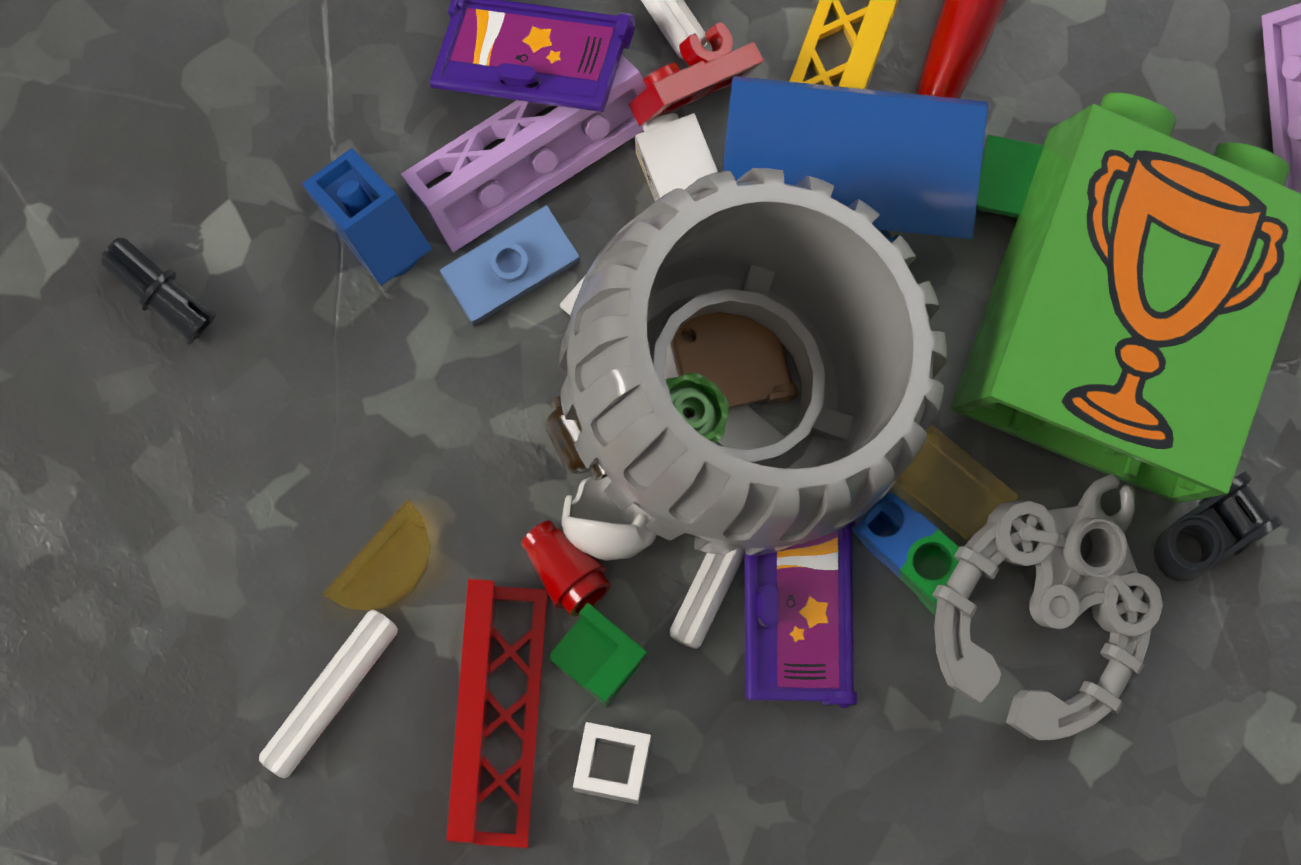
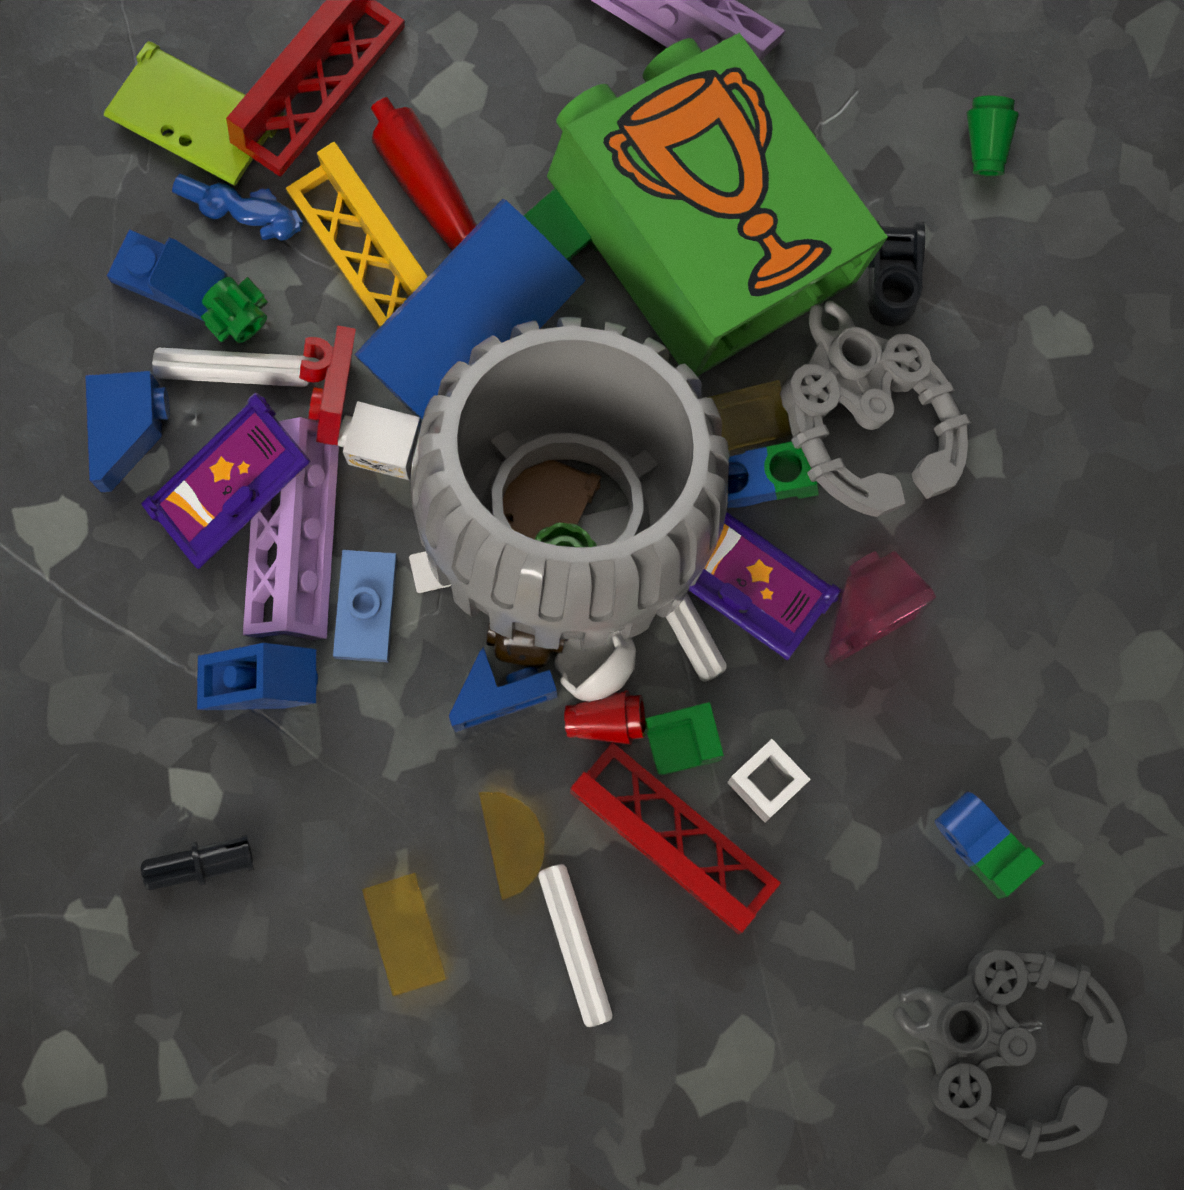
camera: 55 degrees left, 0 degrees up
none -> clear yellow tile [362,873,448,996]
none -> blue slope [449,647,558,733]
none -> clear pink slope [823,551,936,668]

